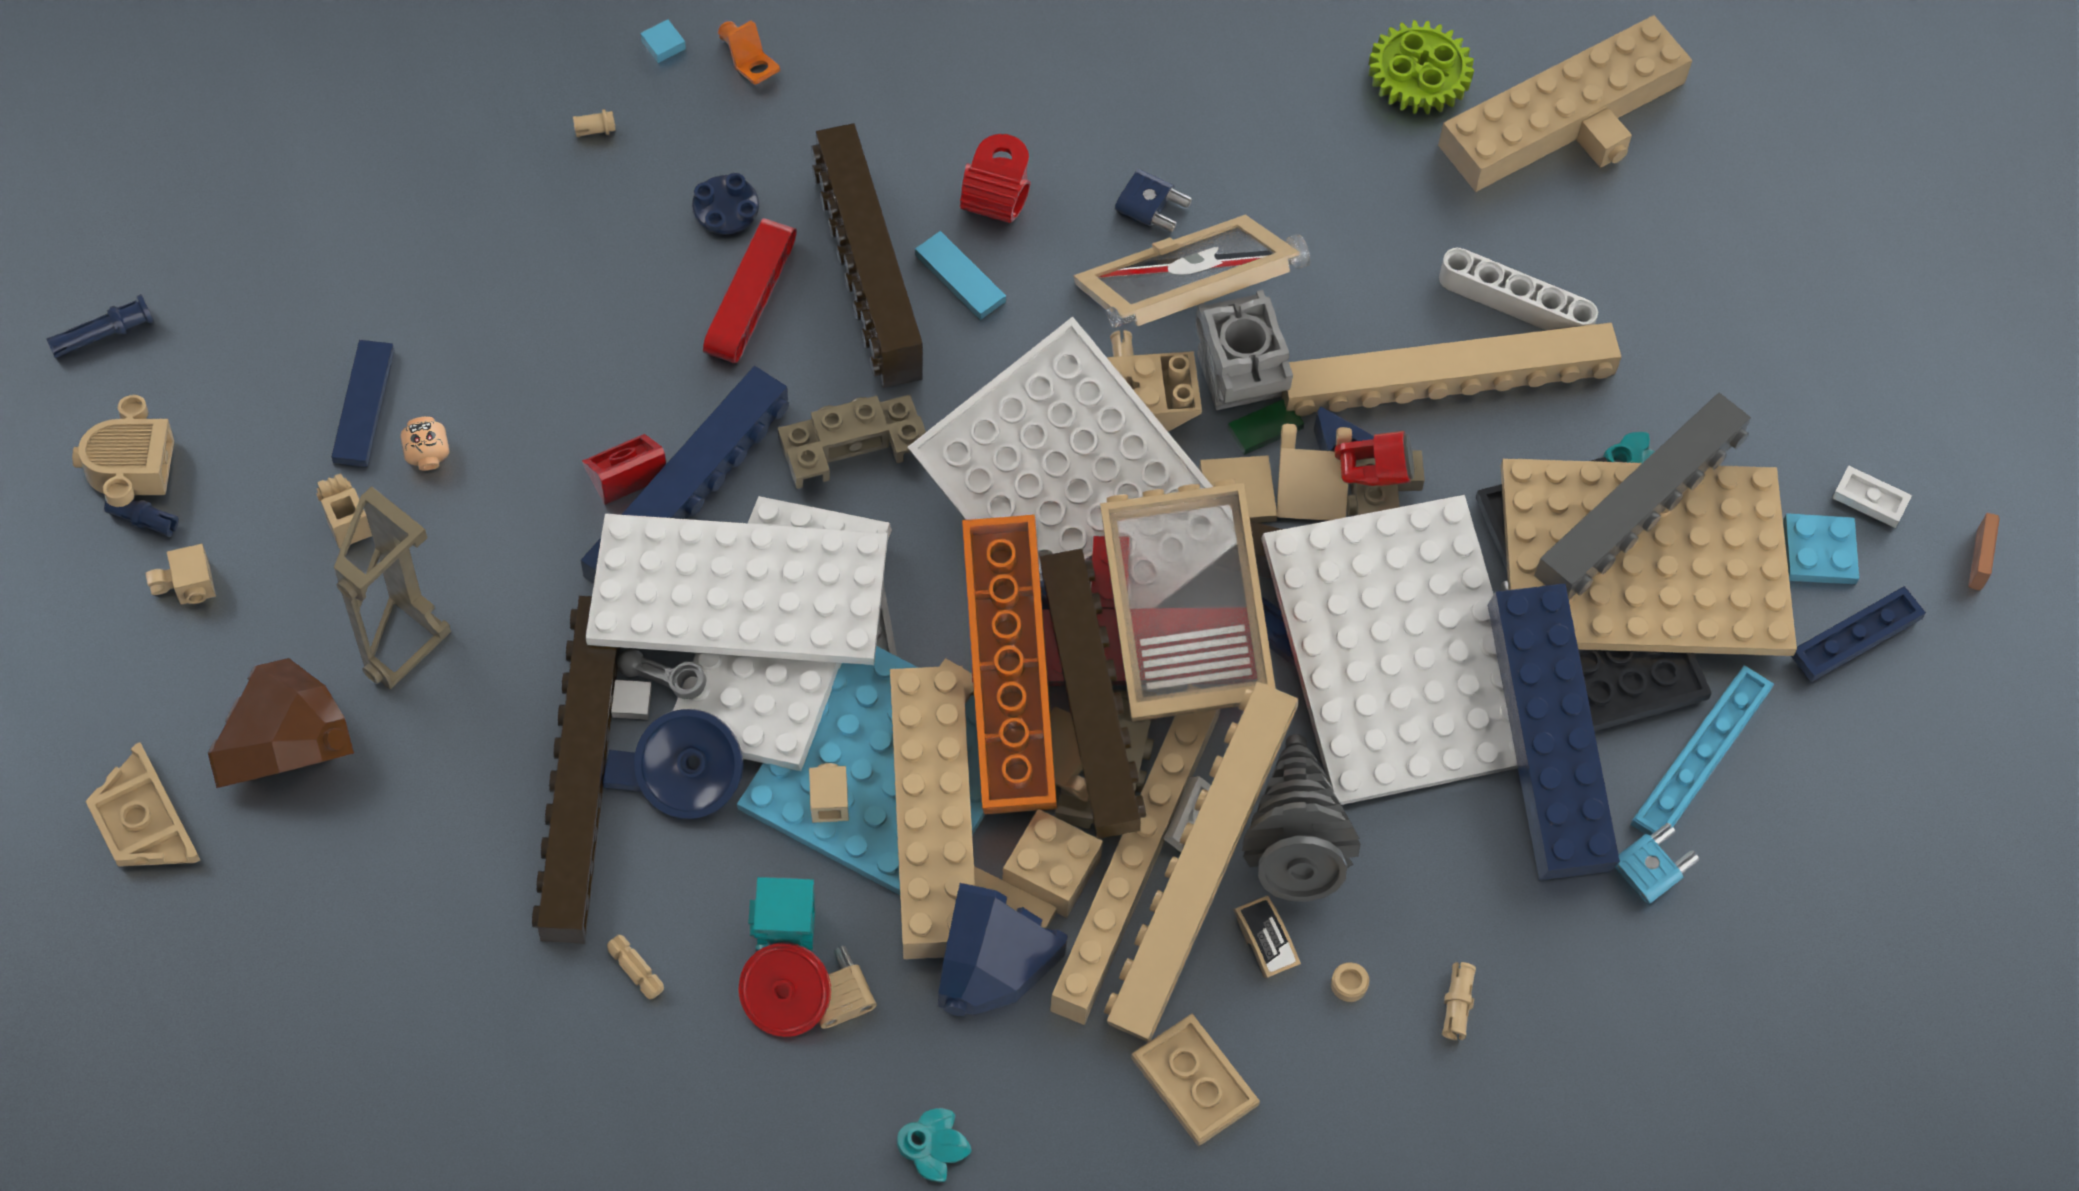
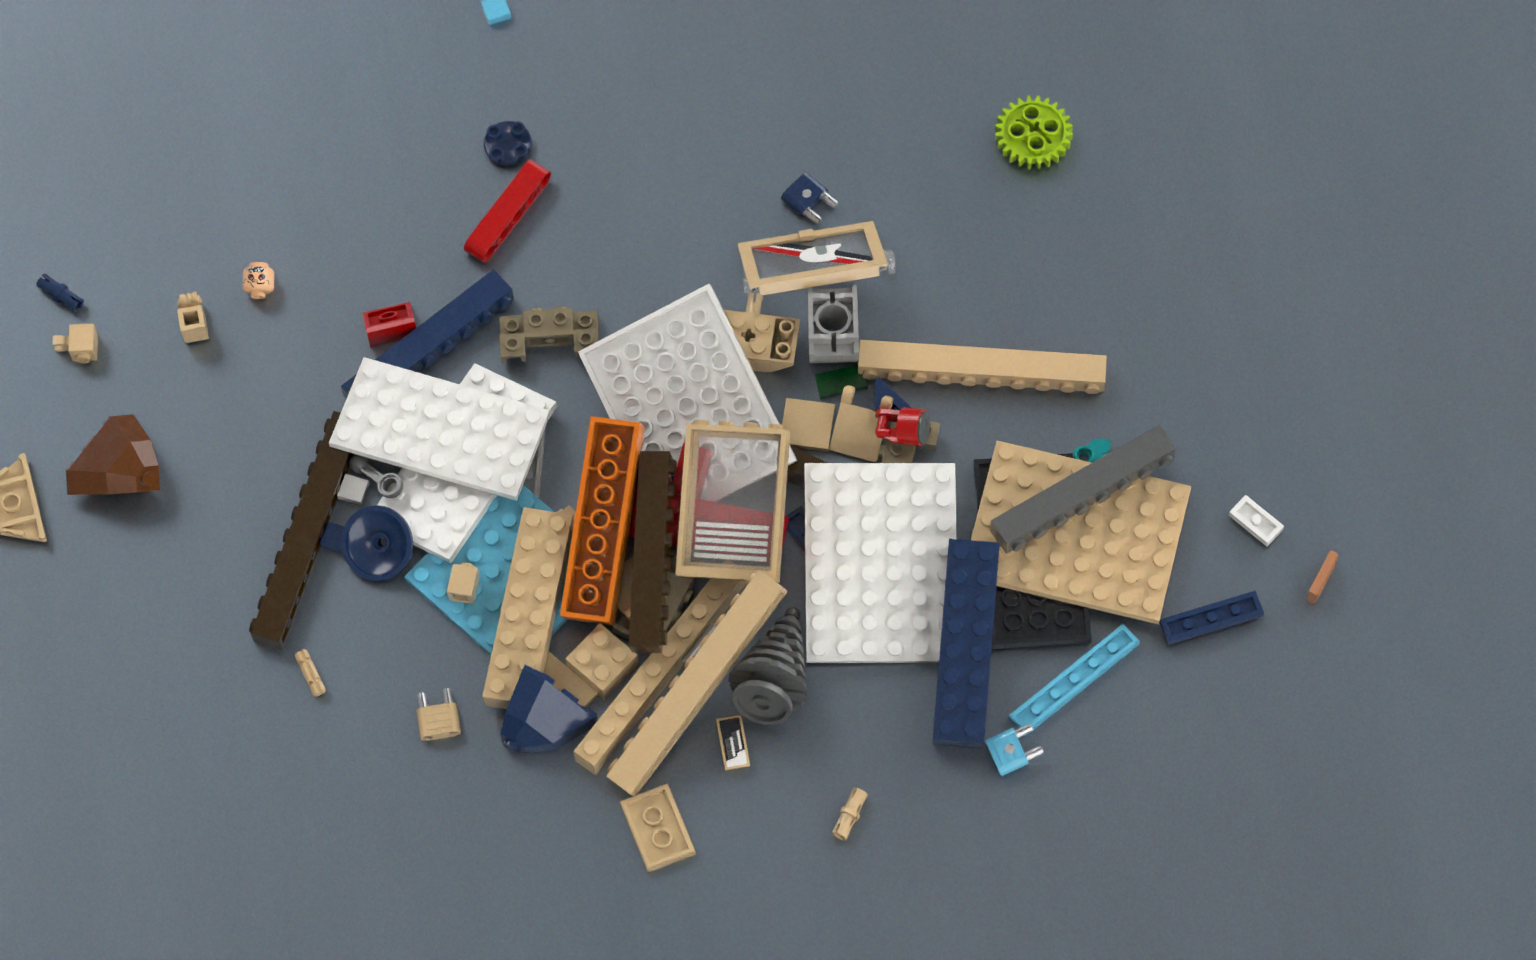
camera: 20 degrees right, 5 degrees up
dark blue pin [46,294,154,359] -> none
tan piece [72,395,174,507] -> none
dark blue tile [331,340,394,467] -> none
dark tan windscreen [334,486,451,690] -> none
tan pin [573,109,616,137] -> none
orange bracket [718,20,780,85] -> none
red shield [738,942,831,1037] -> none
teal piece [748,877,815,952] -> none
dark brown brick [811,123,923,388] -> none
teal plate [896,1108,972,1182] -> none
medium azure tile [915,231,1006,320] -> none
red piece [960,134,1031,223] -> none
tan tile [1331,962,1369,1002] -> none
tan brick [1438,15,1692,192] -> none
white beam [1439,248,1598,330] -> none
tan brick [1577,108,1632,168] -> none
medium azure plate [1783,513,1859,584] -> none

